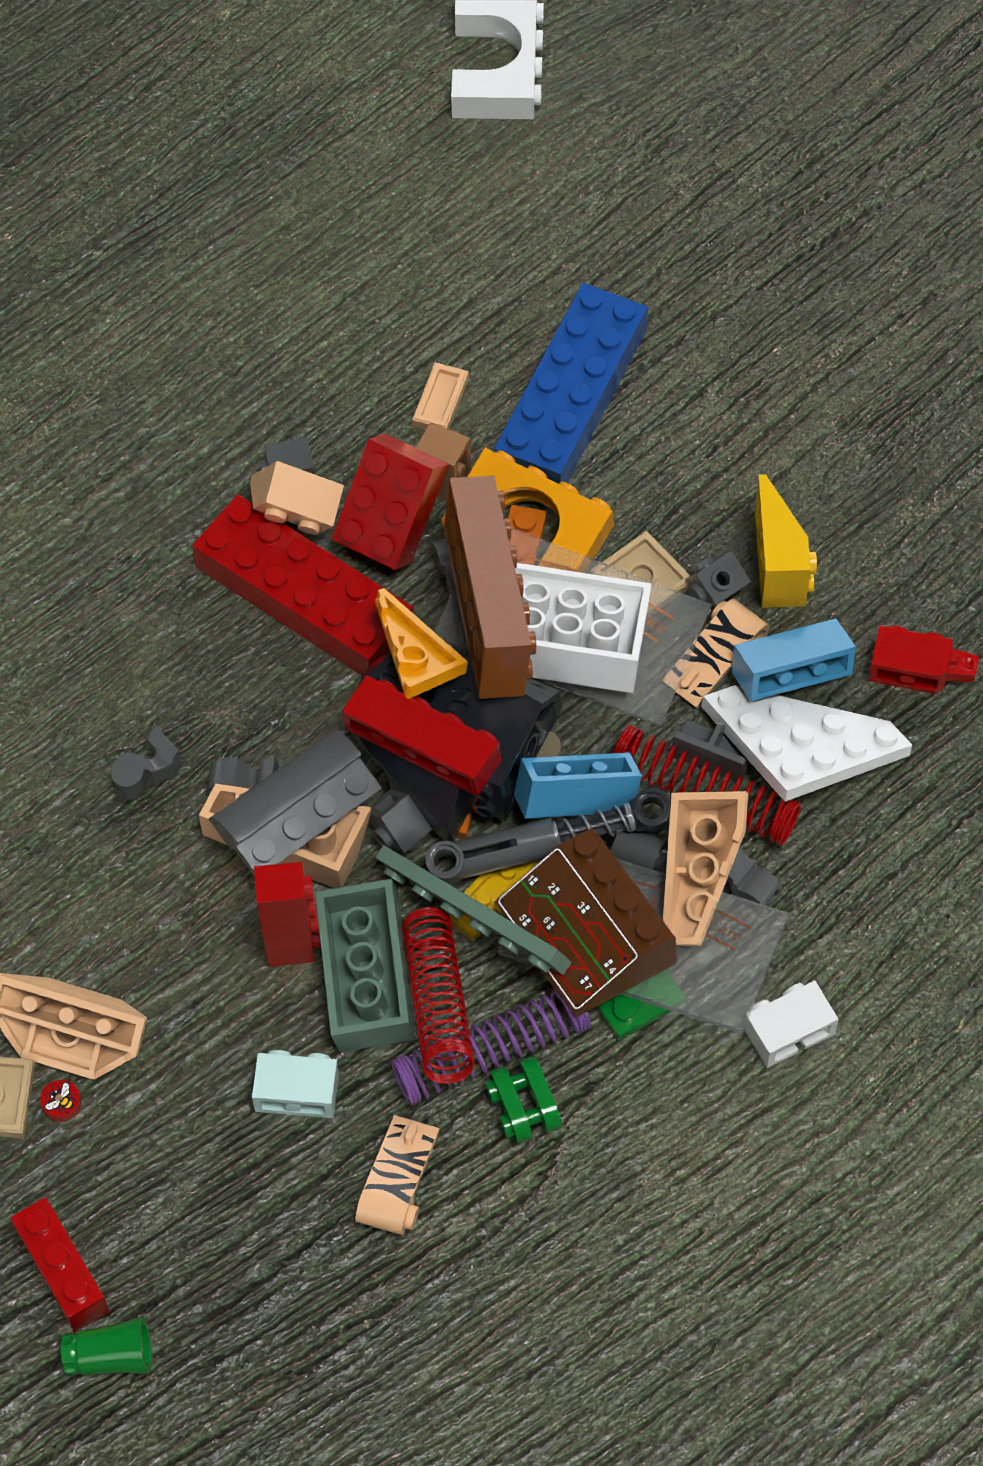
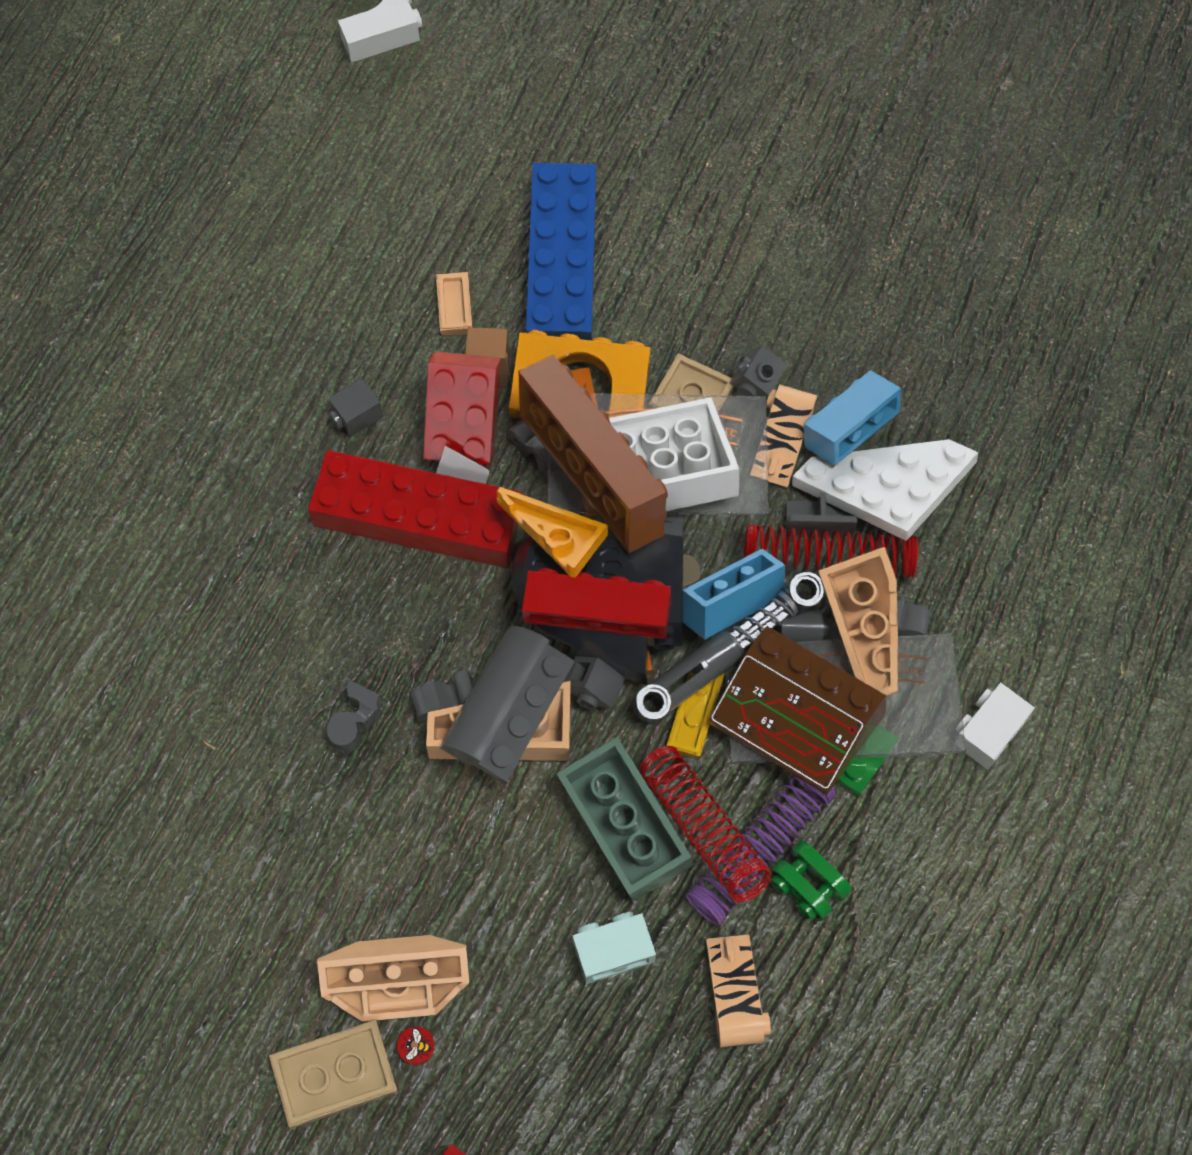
camera: 25 degrees left, 5 degrees up
light nougat slope [250,461,344,535] -> none
red brick [254,862,321,967] -> none
sand green plate [375,845,572,975] -> none
yellow slope [755,475,817,608] -> none
red hinge [869,625,979,694] -> none
none -> white sticker [436,446,489,484]

